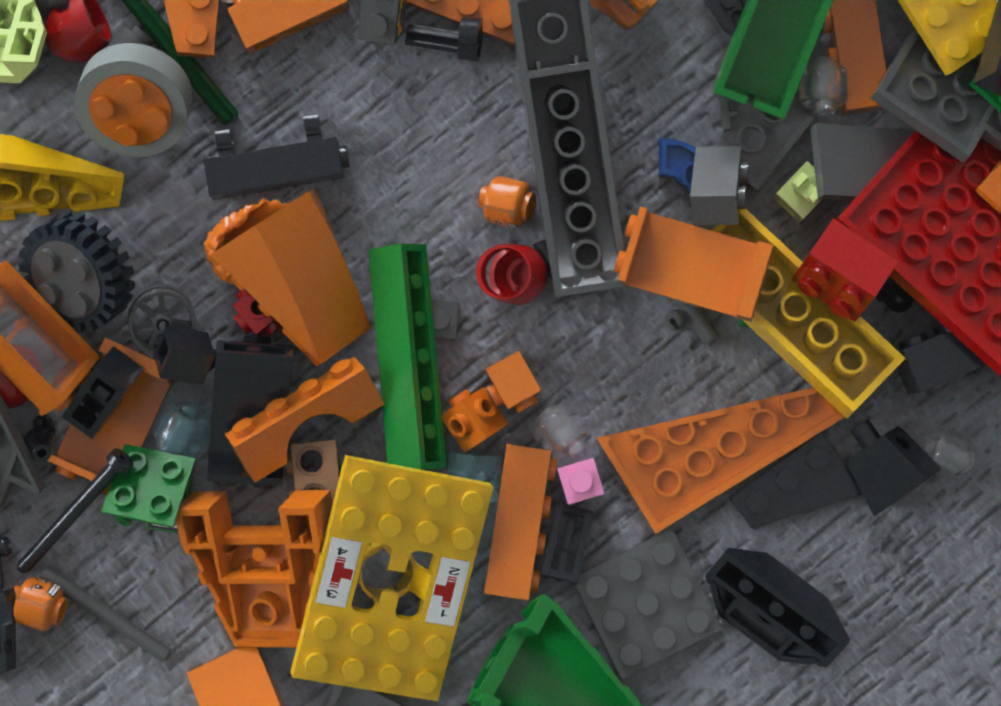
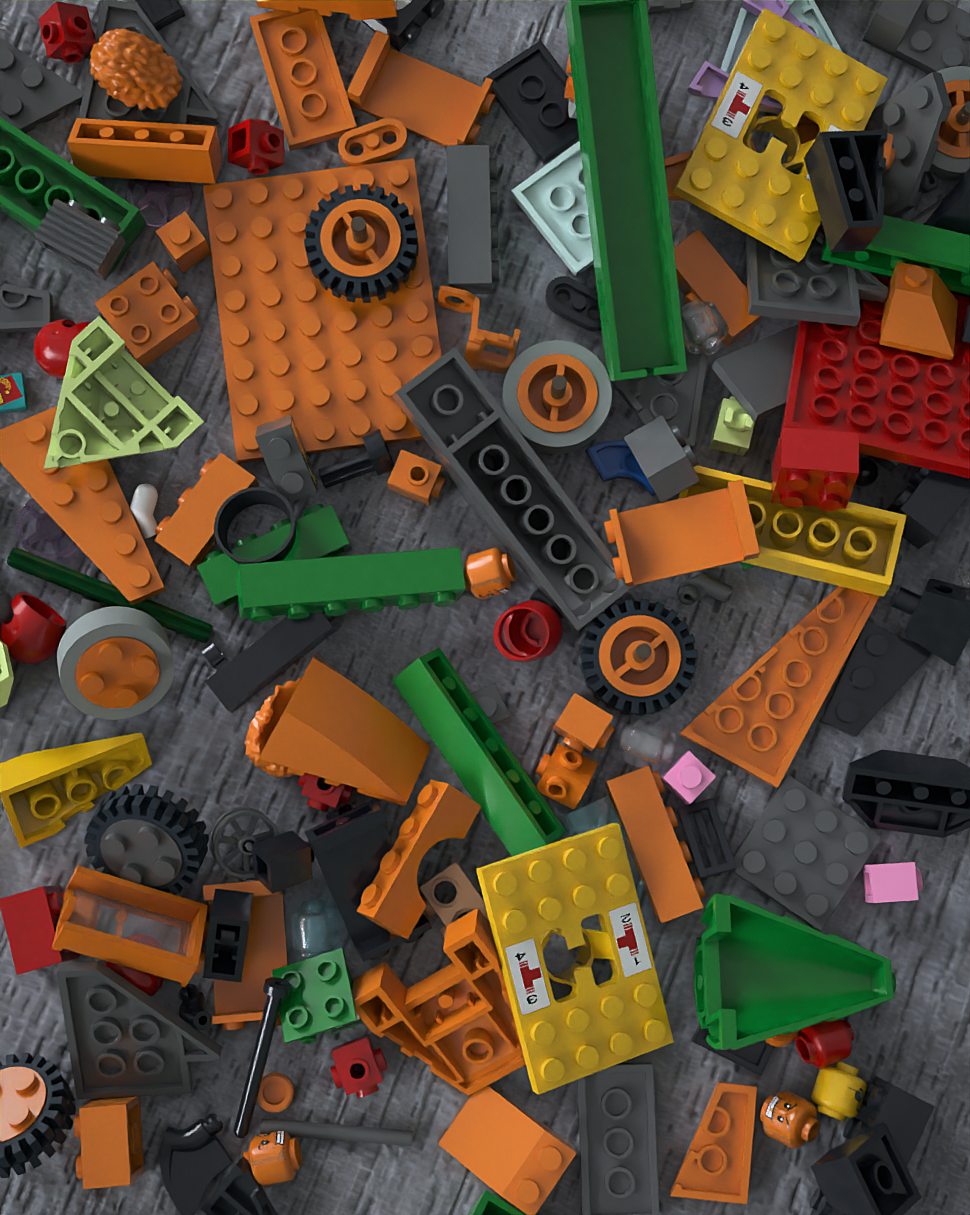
camera: 35 degrees left, 5 degrees down
none -> green brick [197,504,352,610]
none -> black tyre [214,487,296,564]
none -> green brick [235,547,466,622]
none -> orange tile [257,1072,295,1112]
none -> red brick [330,1034,388,1098]
none -> orange brick [387,449,446,506]
none -> wheel [502,340,612,454]
none -> wheel [580,599,698,716]
none -> bright pink brick [862,862,923,903]

